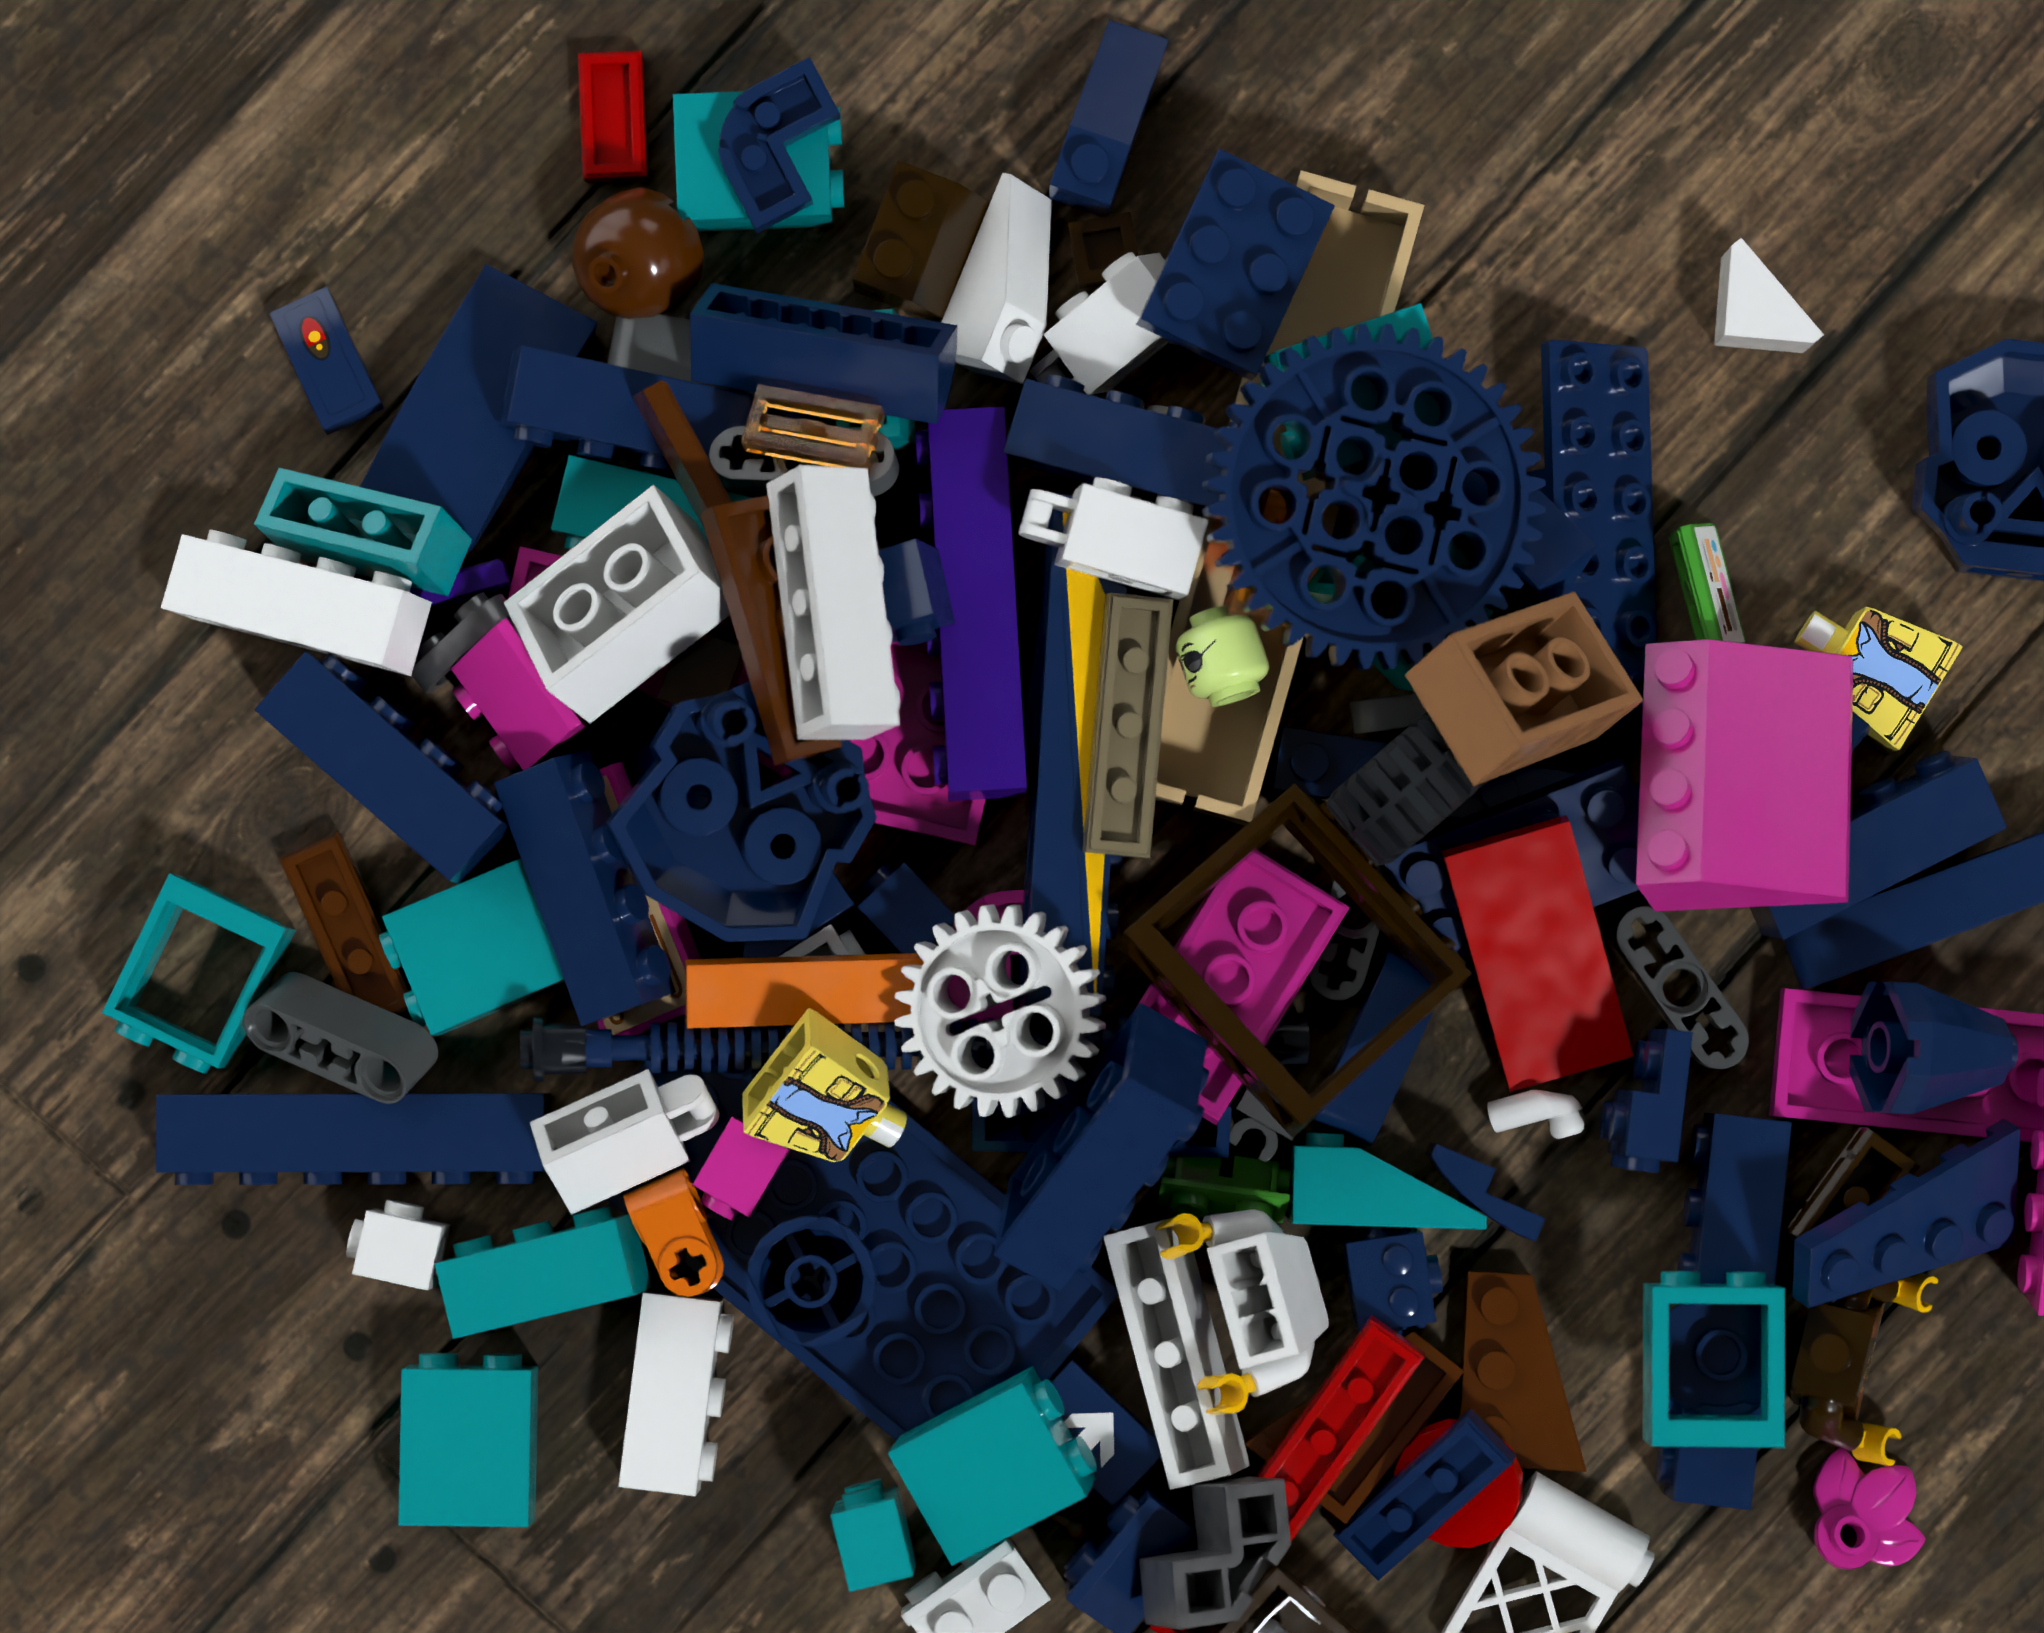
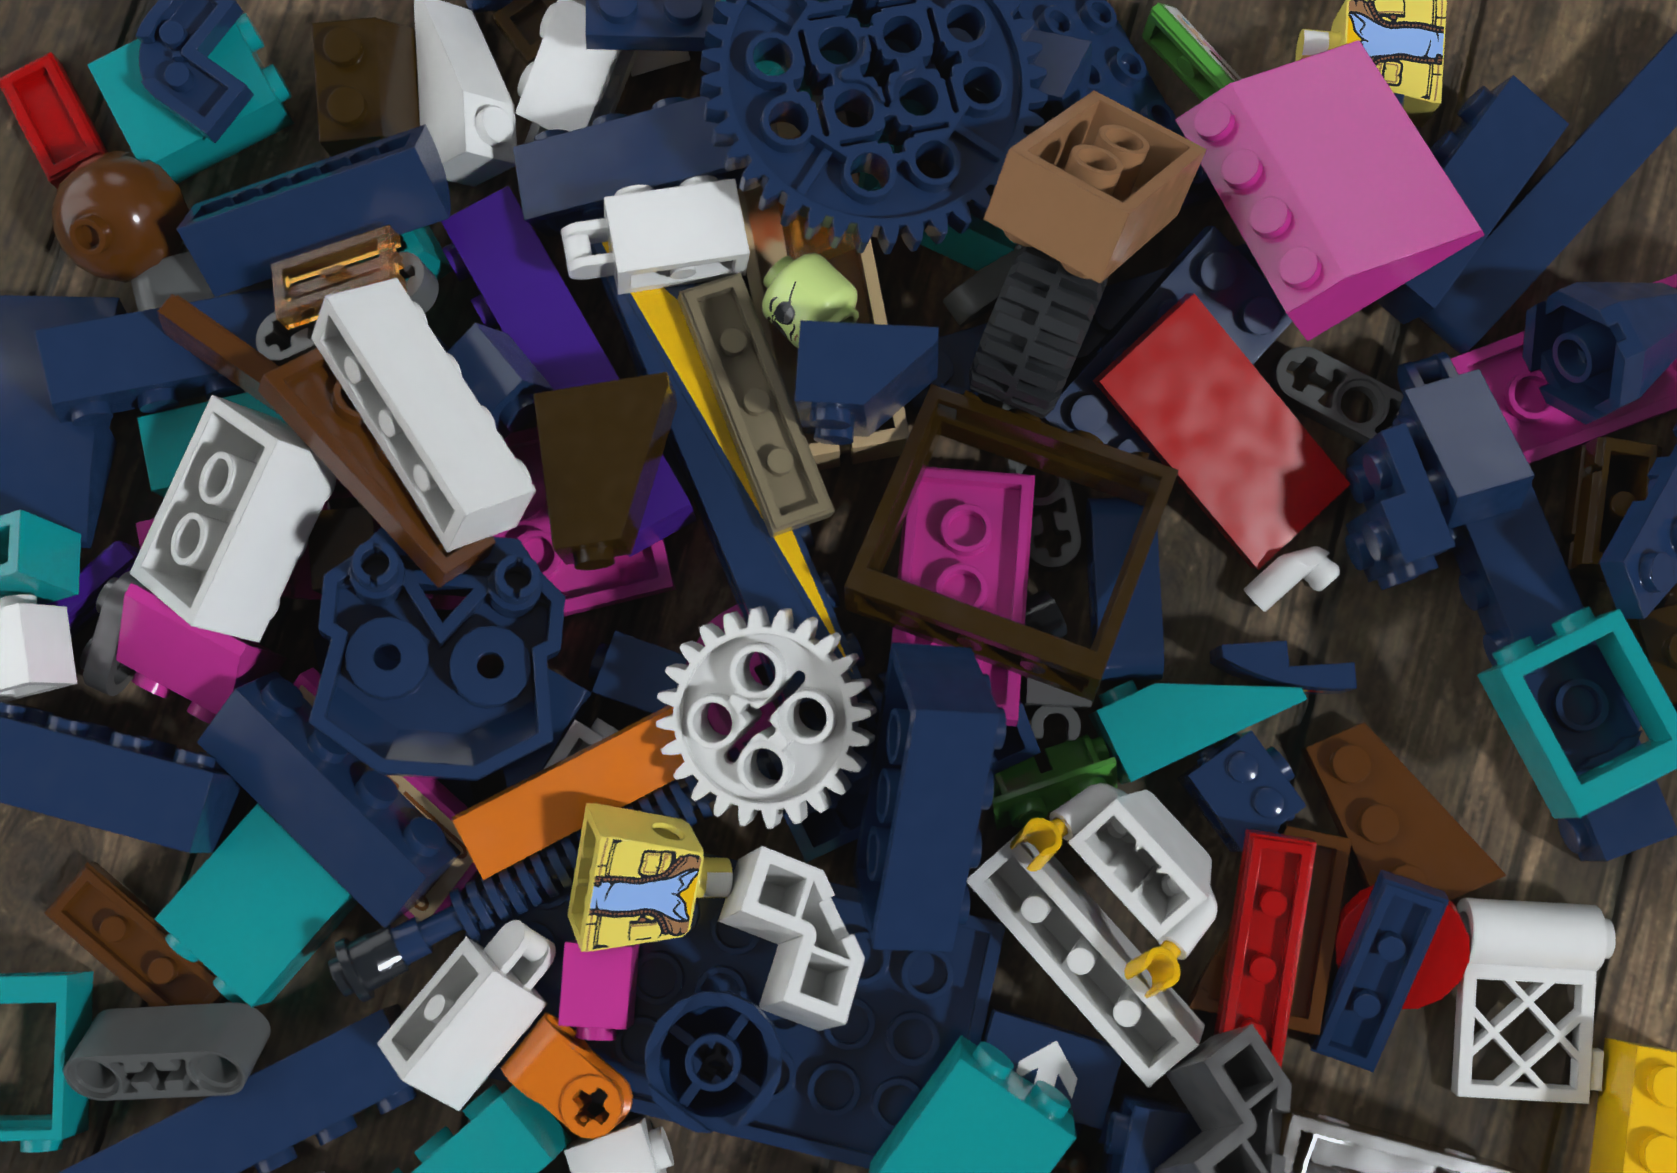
camera: 25 degrees left, 5 degrees down
none -> dark brown slope [533,372,677,570]
none -> white brick [718,846,865,1031]
none -> dark blue slope [795,320,939,445]
none -> dark blue brick [1392,352,1535,529]

